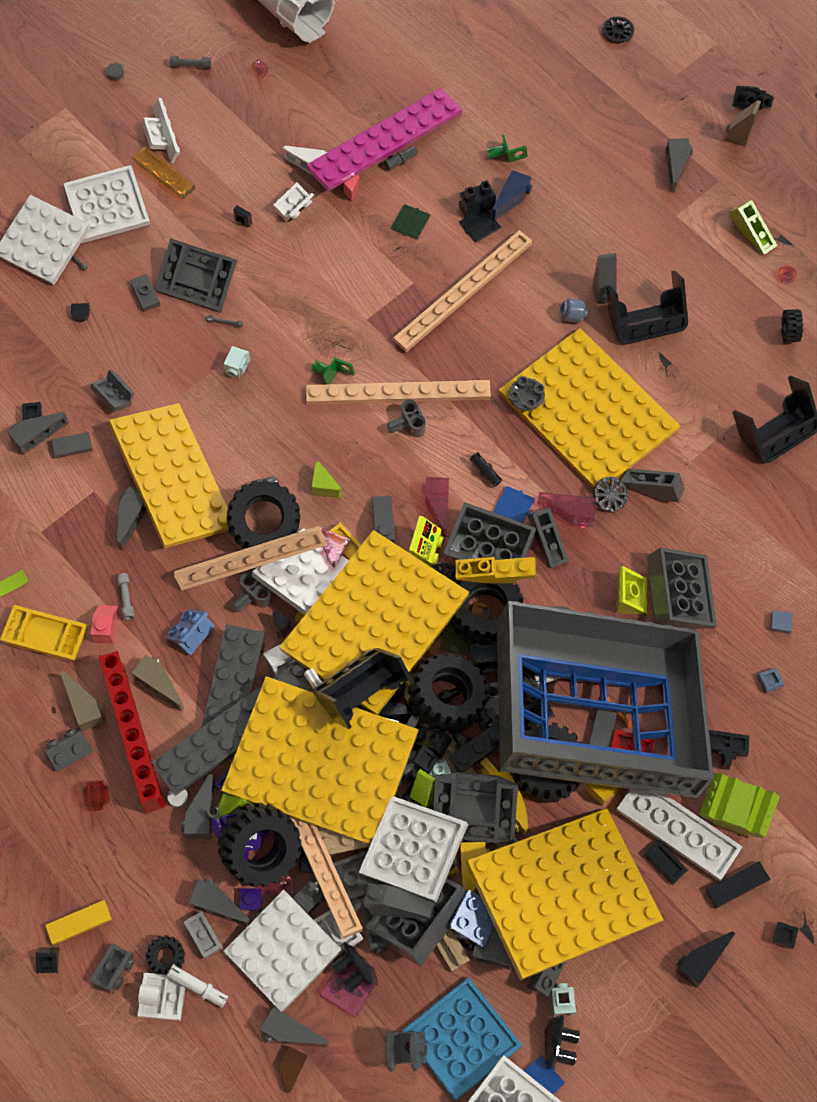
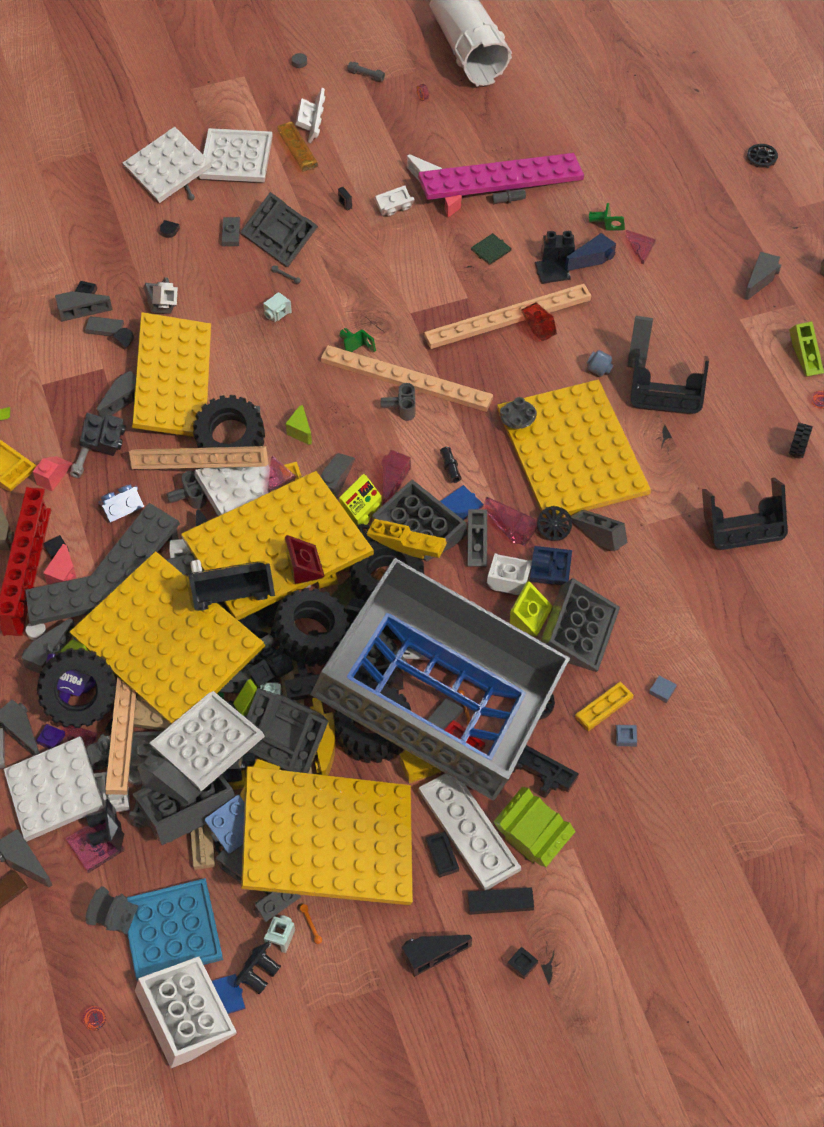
camera: 25 degrees right, 10 degrees down
dark tan slope [132,655,184,711] -> none
none -> black tile [43,535,69,559]
none -> coral slope [44,544,76,584]
none -> black plate [78,412,126,456]
none -> black tile [112,328,134,350]
none -> white brick [152,282,178,308]
none -> dark red slope [285,535,325,584]
none -> orange hinge [300,904,322,944]
none -> white slope [487,553,532,595]
none -> clear red slope [521,302,557,341]
none -> dark blue plate [530,546,572,585]
none -> yellow tile [575,682,634,732]
none -> clear pink tile [625,230,656,264]

